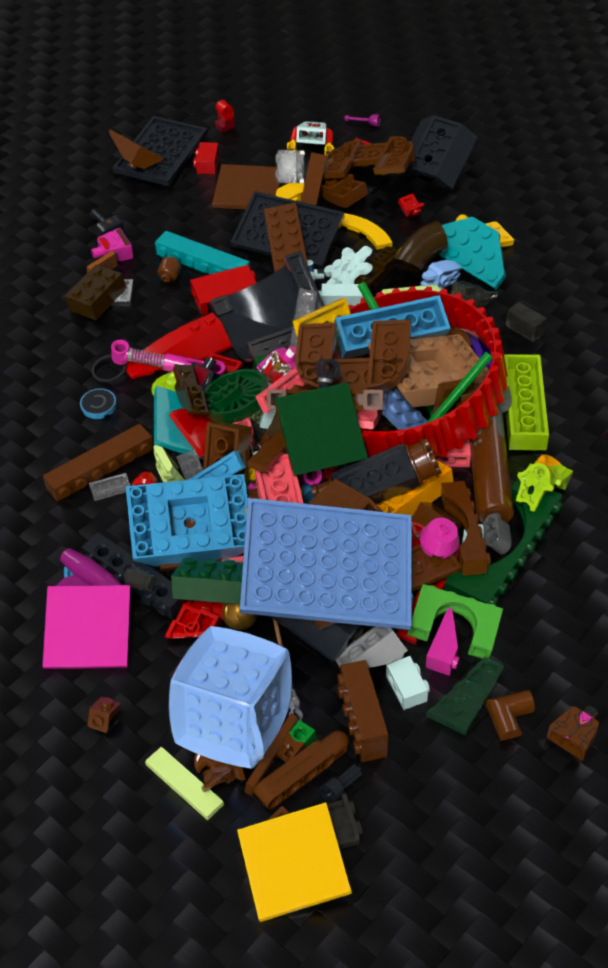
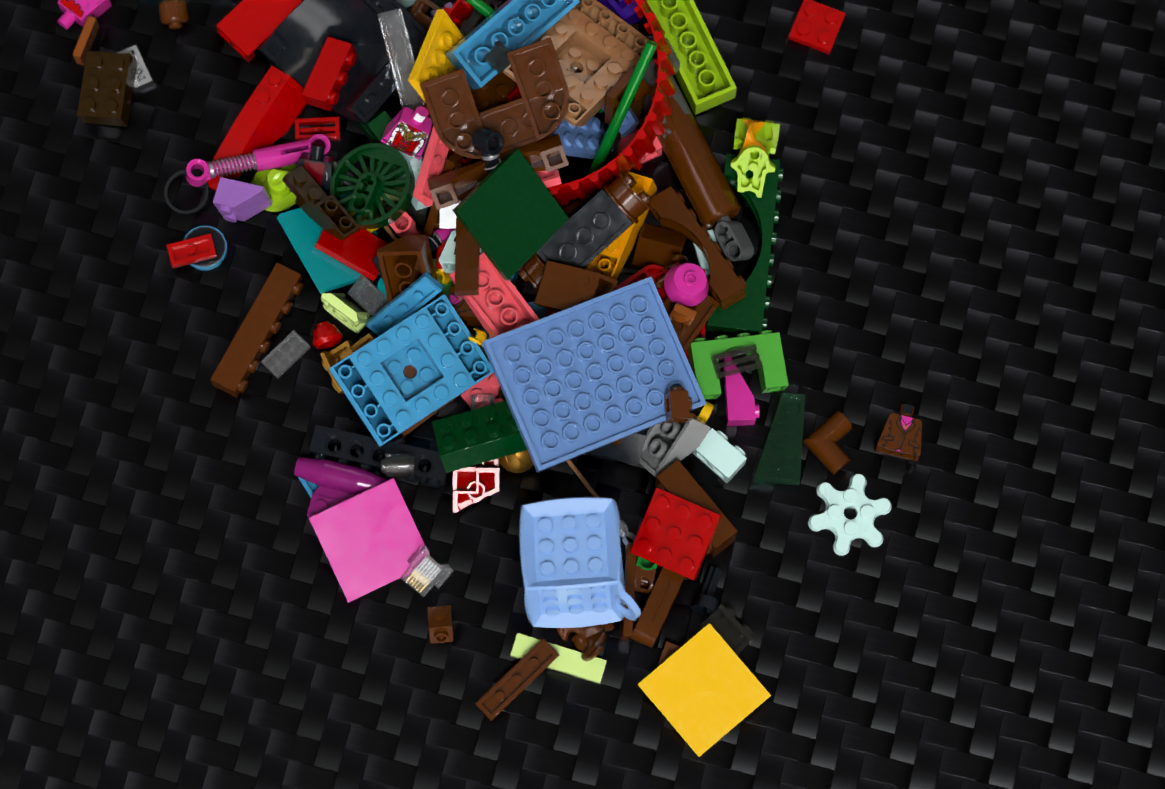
camera: 30 degrees left, 25 degrees up
none -> red plate [167,233,217,268]
none -> medium lavender slope [213,177,273,222]
none -> red brick [302,37,357,111]
none -> clear piece [401,543,454,597]
none -> reddish brown tile [475,638,560,721]
none -> clear smoke tile [483,41,511,74]
none -> red plate [630,488,722,580]
none -> reddish brown brick [664,387,695,423]
none -> dark orange tile [669,303,697,326]
none -> yellow tile [698,401,714,423]
none -> clear smoke tile [711,345,762,379]
none -> light aqua plate [808,474,892,556]

